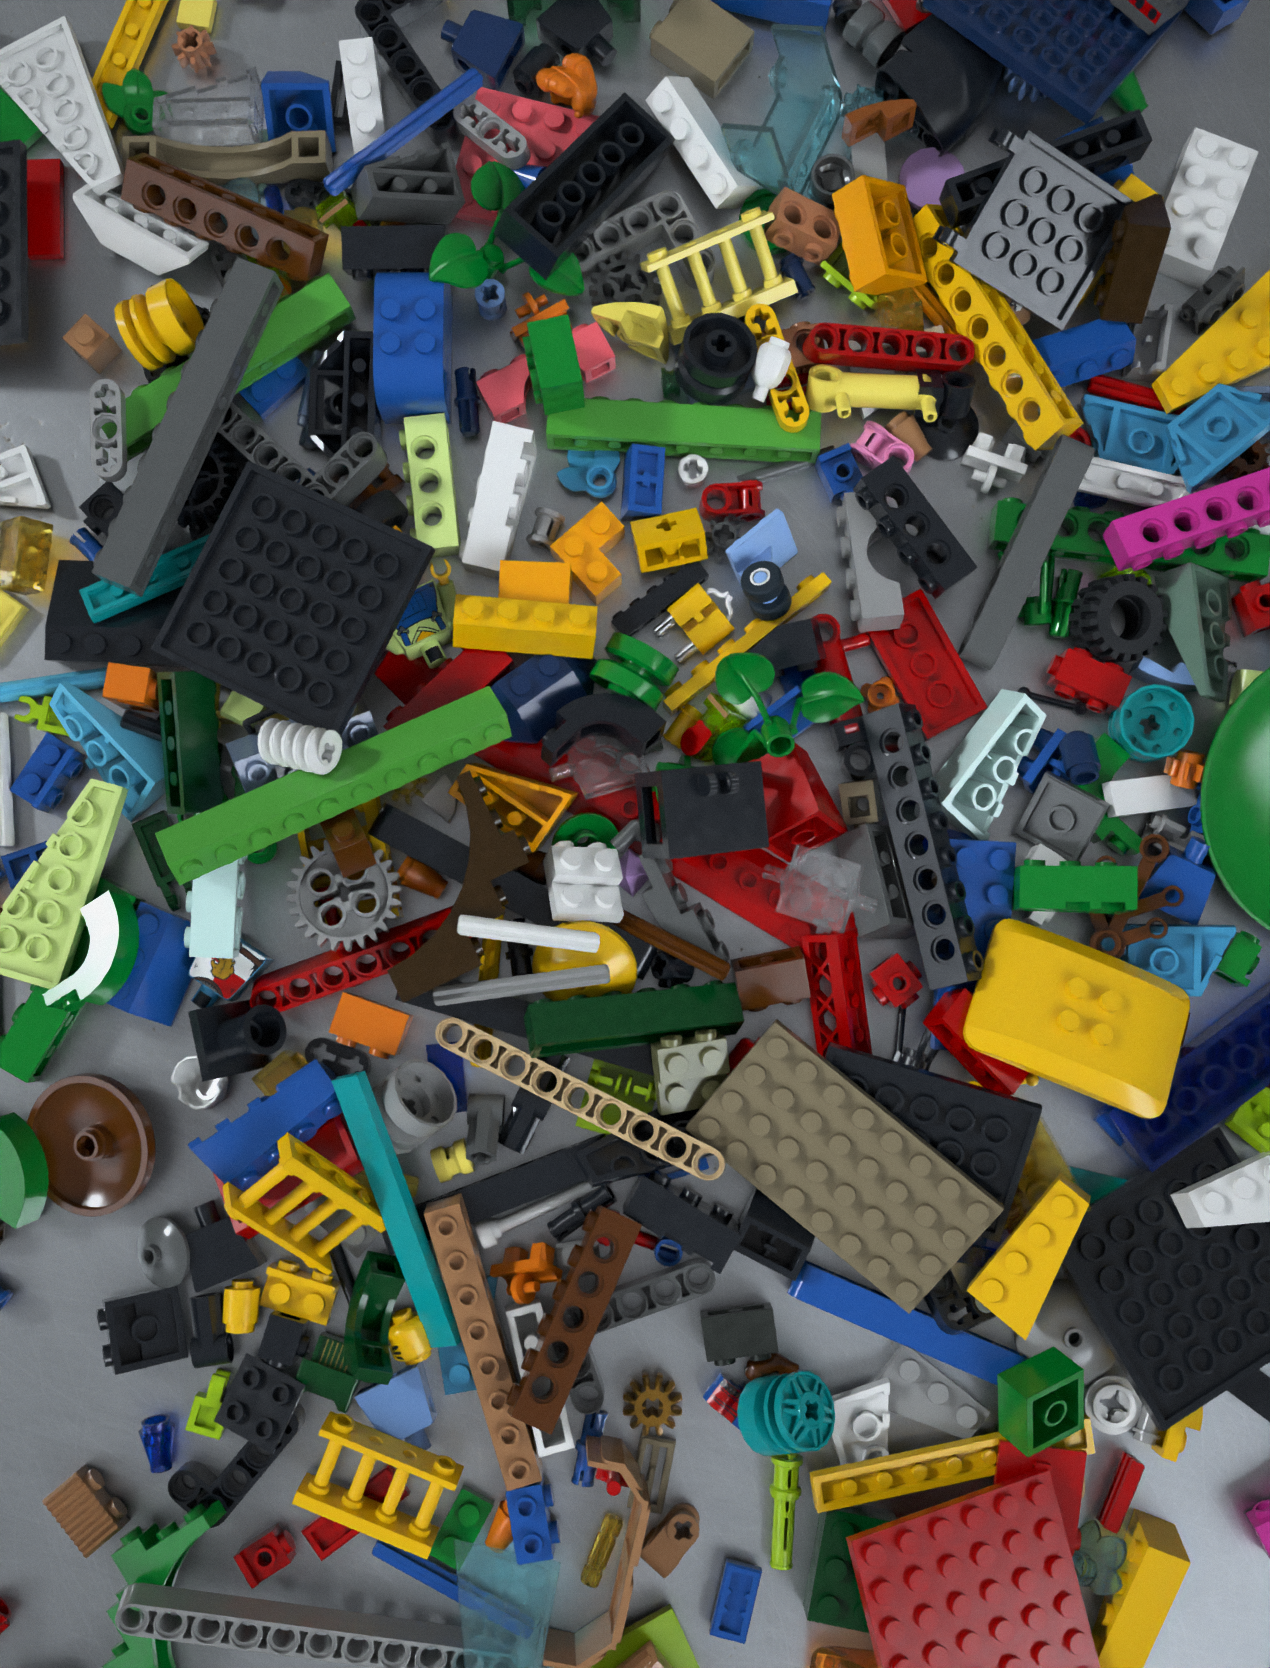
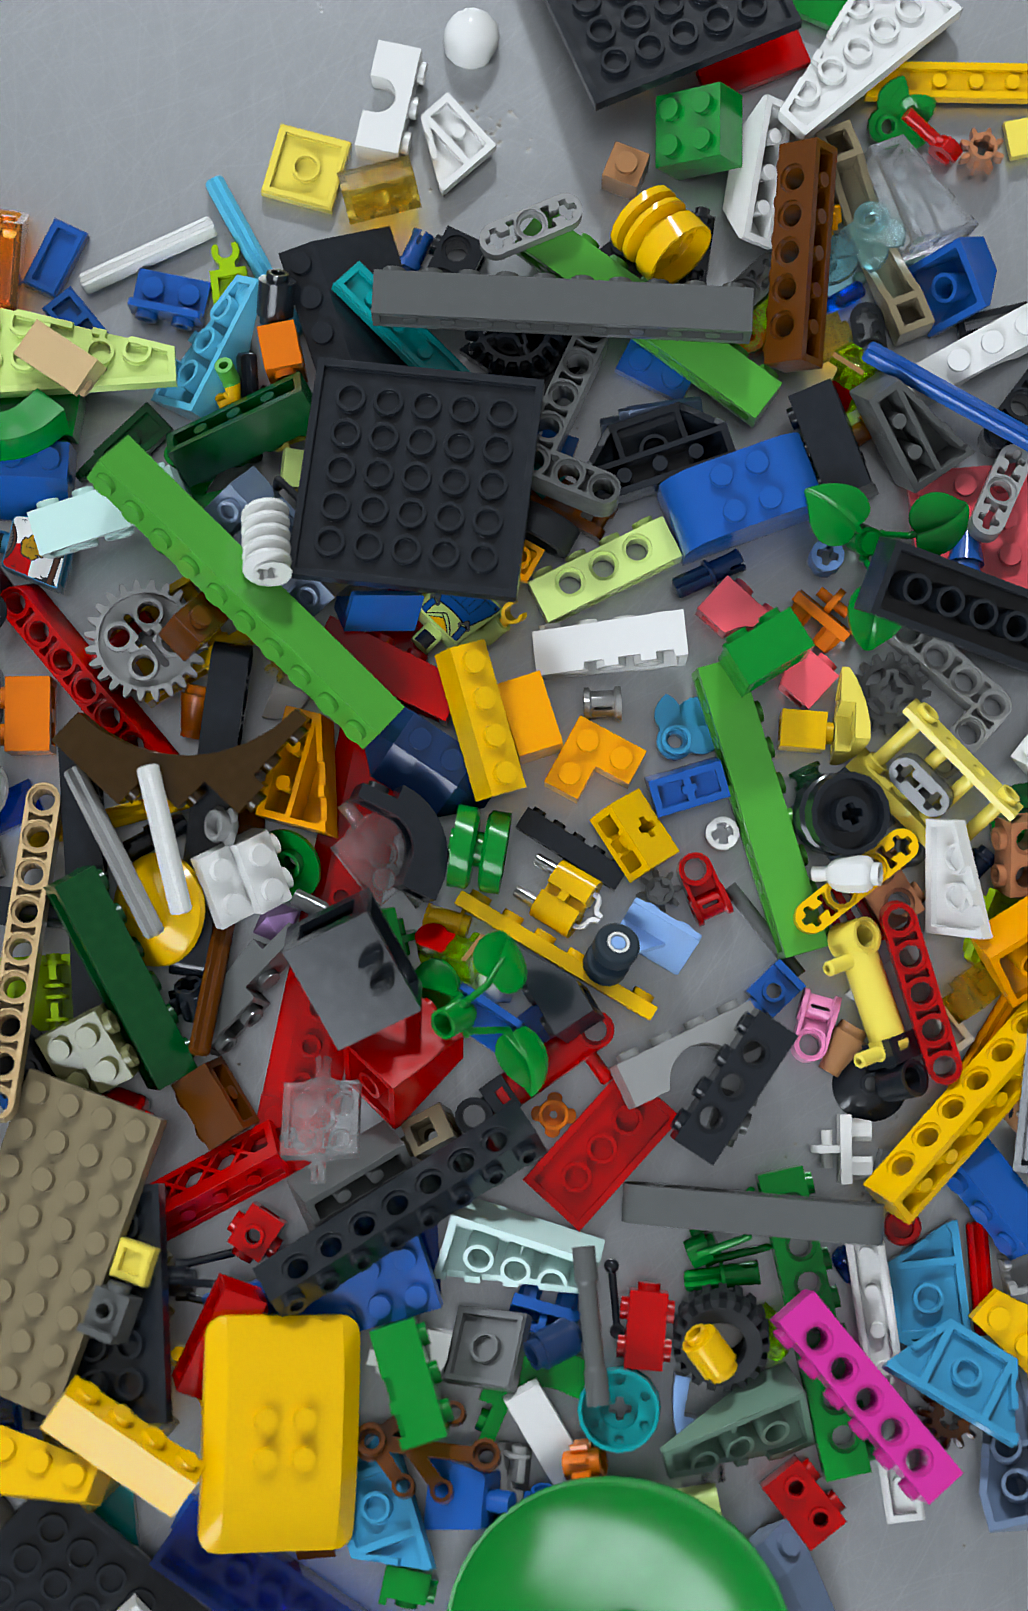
camera: 75 degrees right, 0 degrees up
none -> tan hinge [13,319,107,397]
none -> yellow brick [40,1375,205,1518]
none -> dark grey brick [77,1280,143,1345]
none -> light yellow tile [109,1237,160,1287]
none -> light grey plate [204,806,239,846]
none -> arm [214,357,241,409]
none -> black brick [256,269,296,325]
none -> blue panel [334,591,424,631]
none -> dark grey piece [572,1245,611,1407]
none -> green brick [656,82,743,180]
none -> yellow brick [682,1324,737,1384]
none -> yellow brick [777,708,834,754]
none -> clear light blue plate [834,201,906,273]
none -> beam [889,752,954,818]
none -> red bar [901,108,963,166]
none -> white wing [925,818,993,939]

